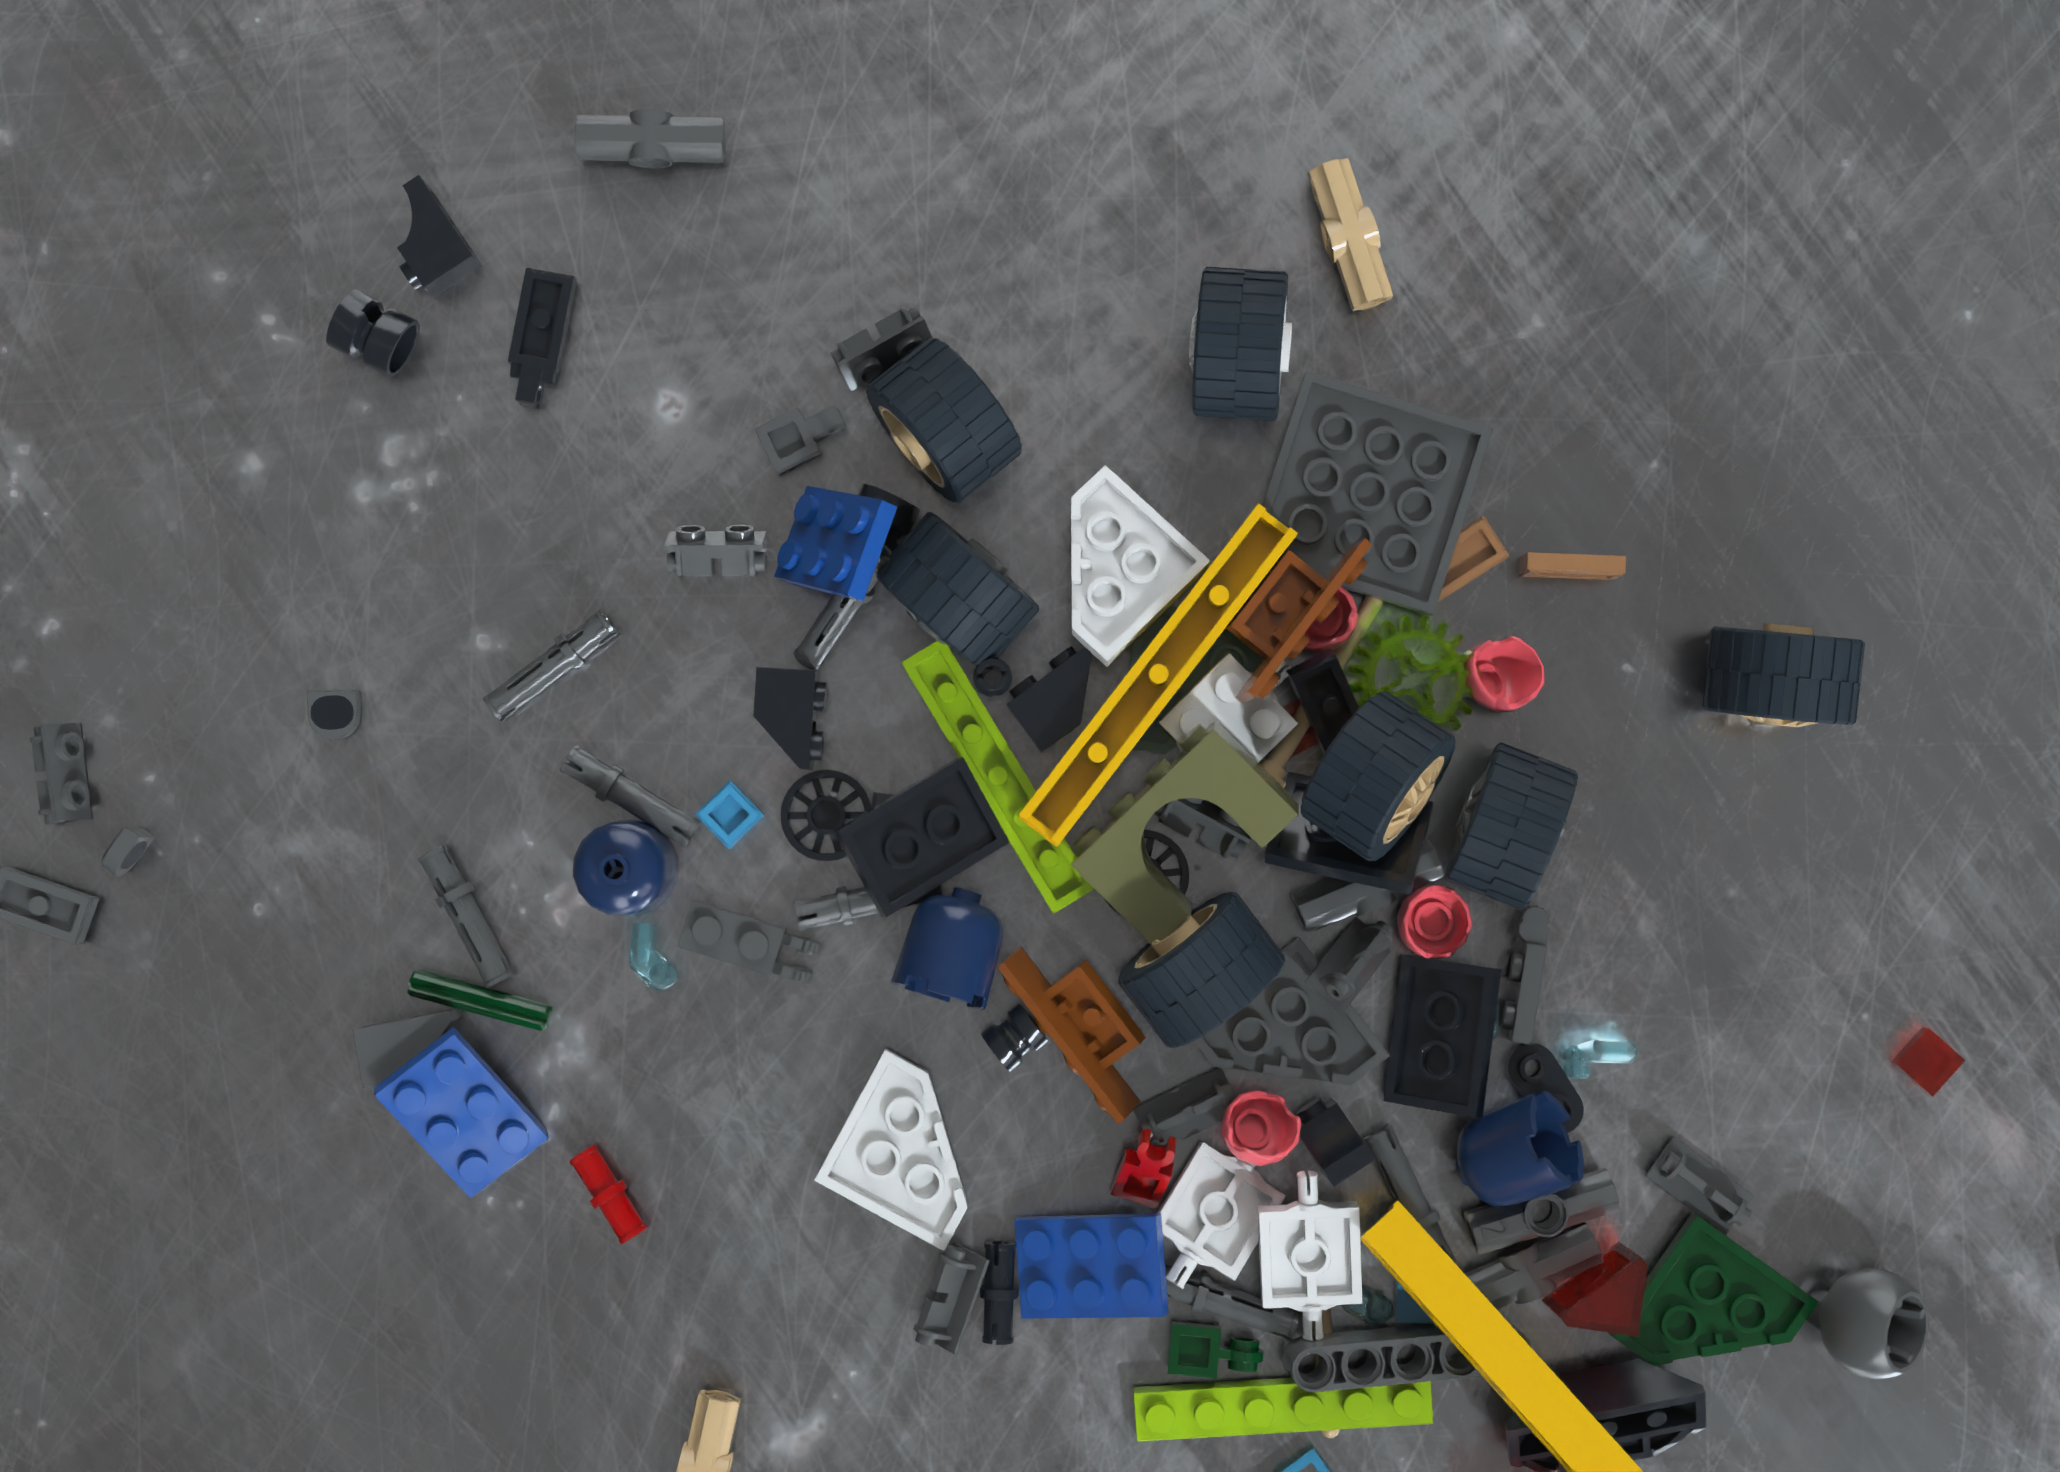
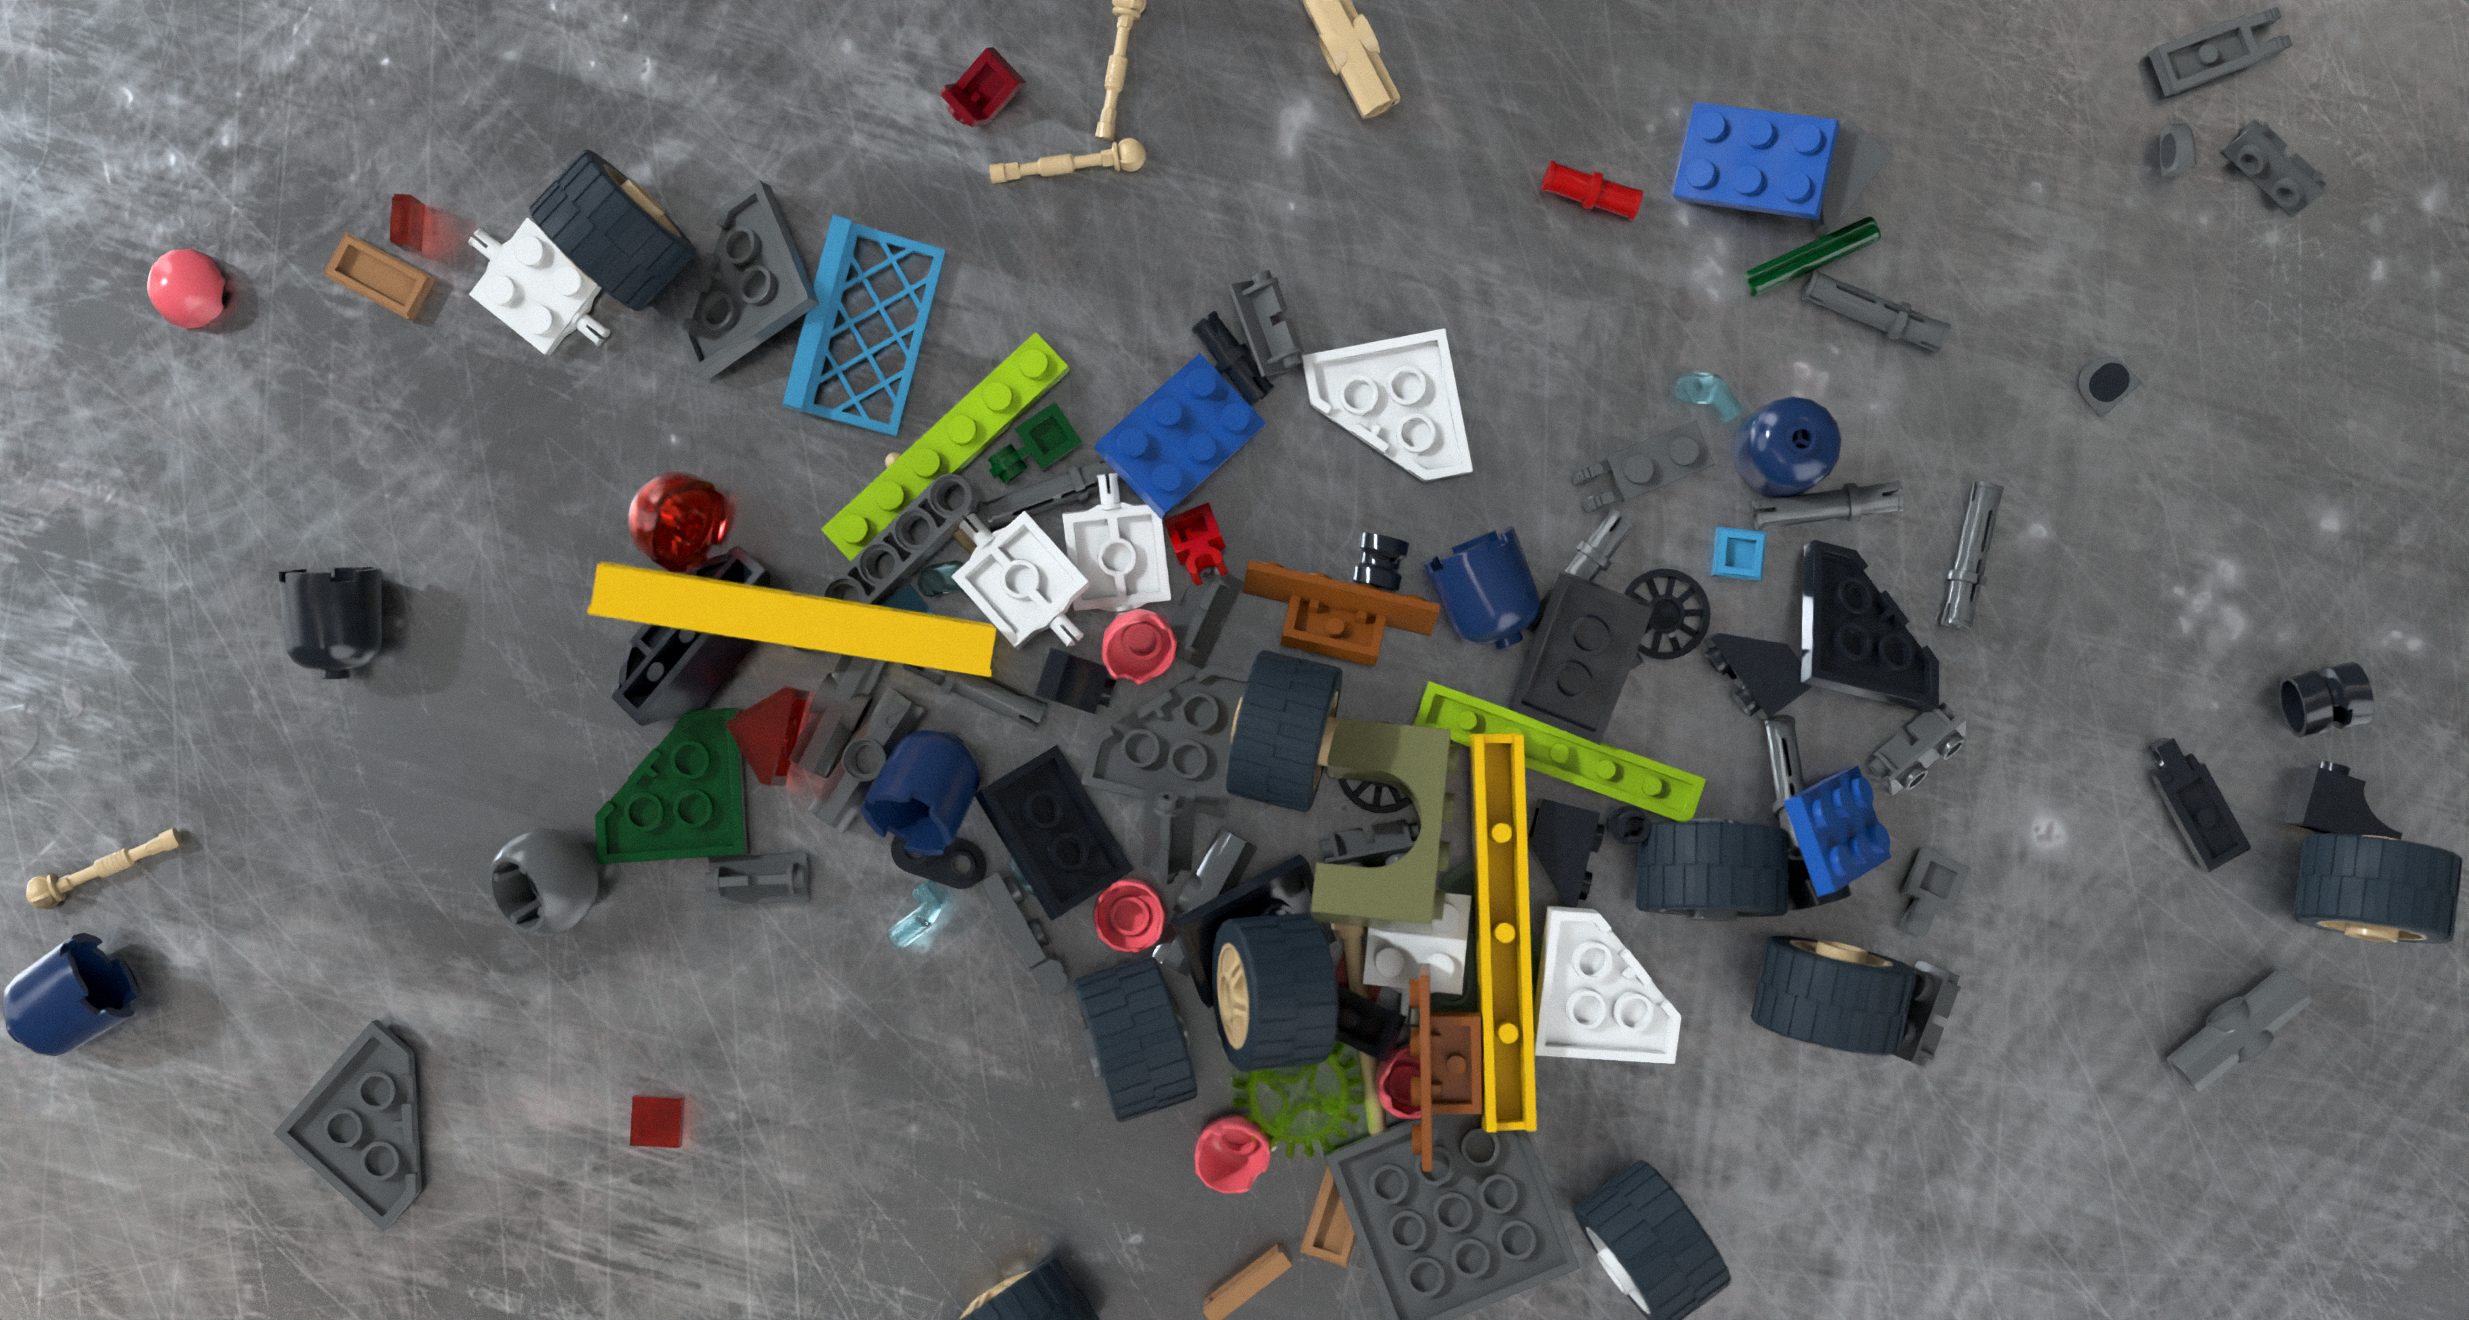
camera: 135 degrees right, 0 degrees up
none -> black plate [1801,540,1939,712]
none -> black wheel [2293,833,2463,944]

